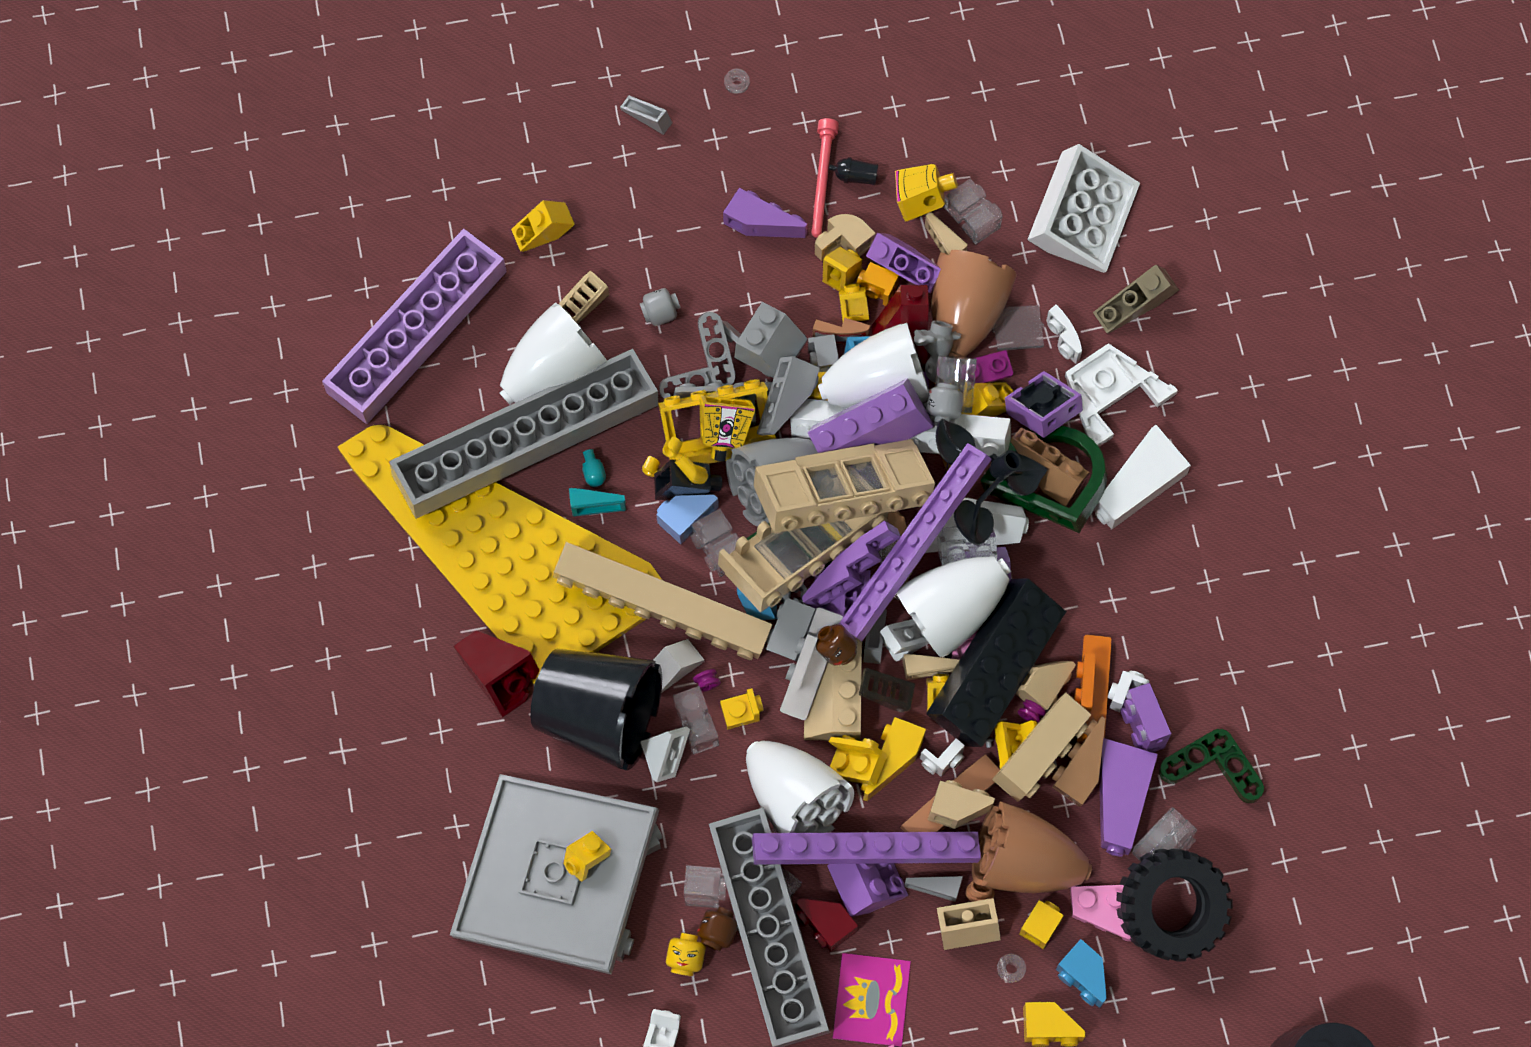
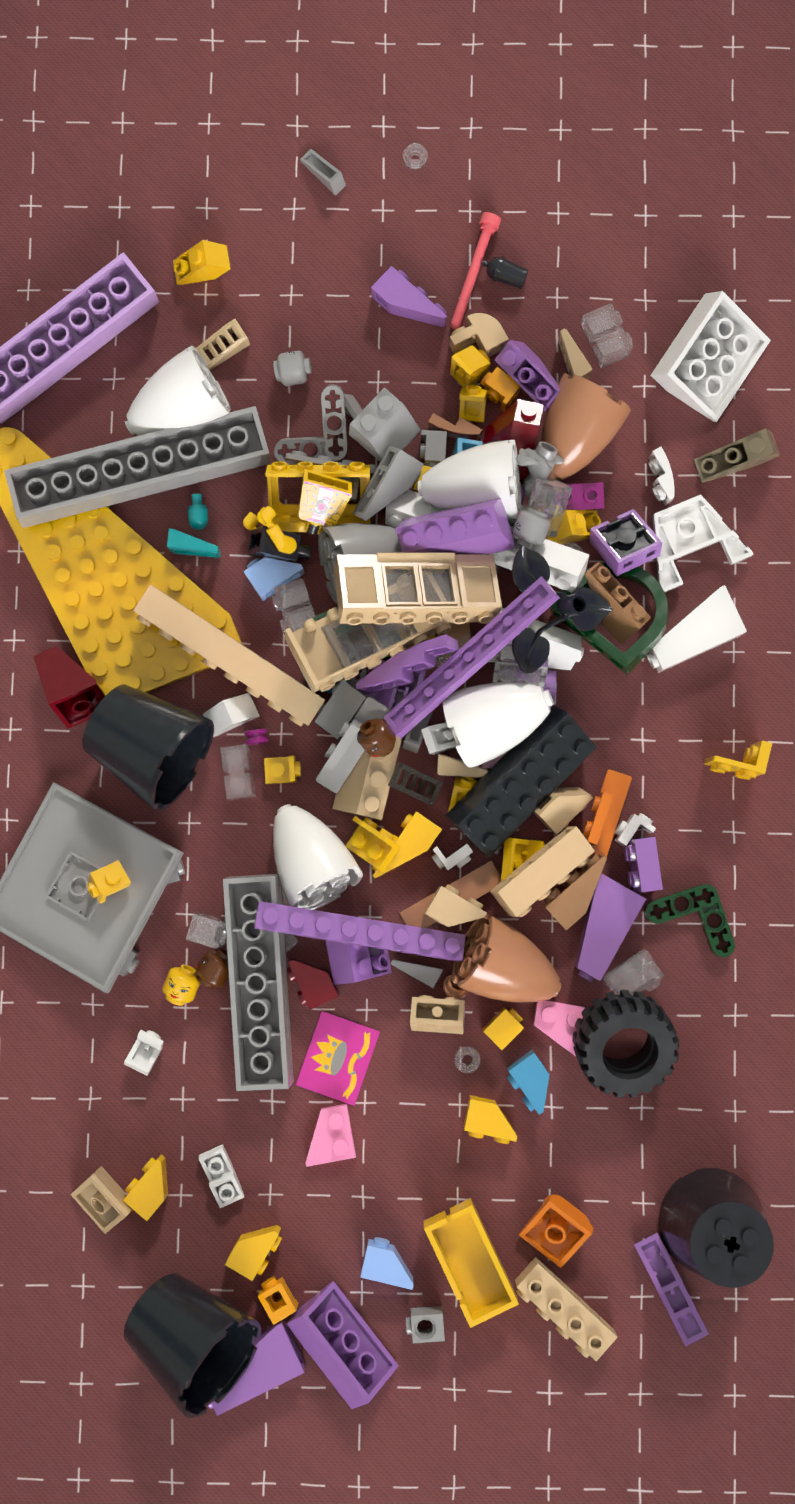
camera: 15 degrees right, 15 degrees up
white slope [641,727,690,782] -> none
yellow torso [895,164,958,222] -> none
clear piece [992,305,1044,351] -> none
magenta bush [1018,699,1046,724] -> none
none -> yellow bracket [704,741,772,780]

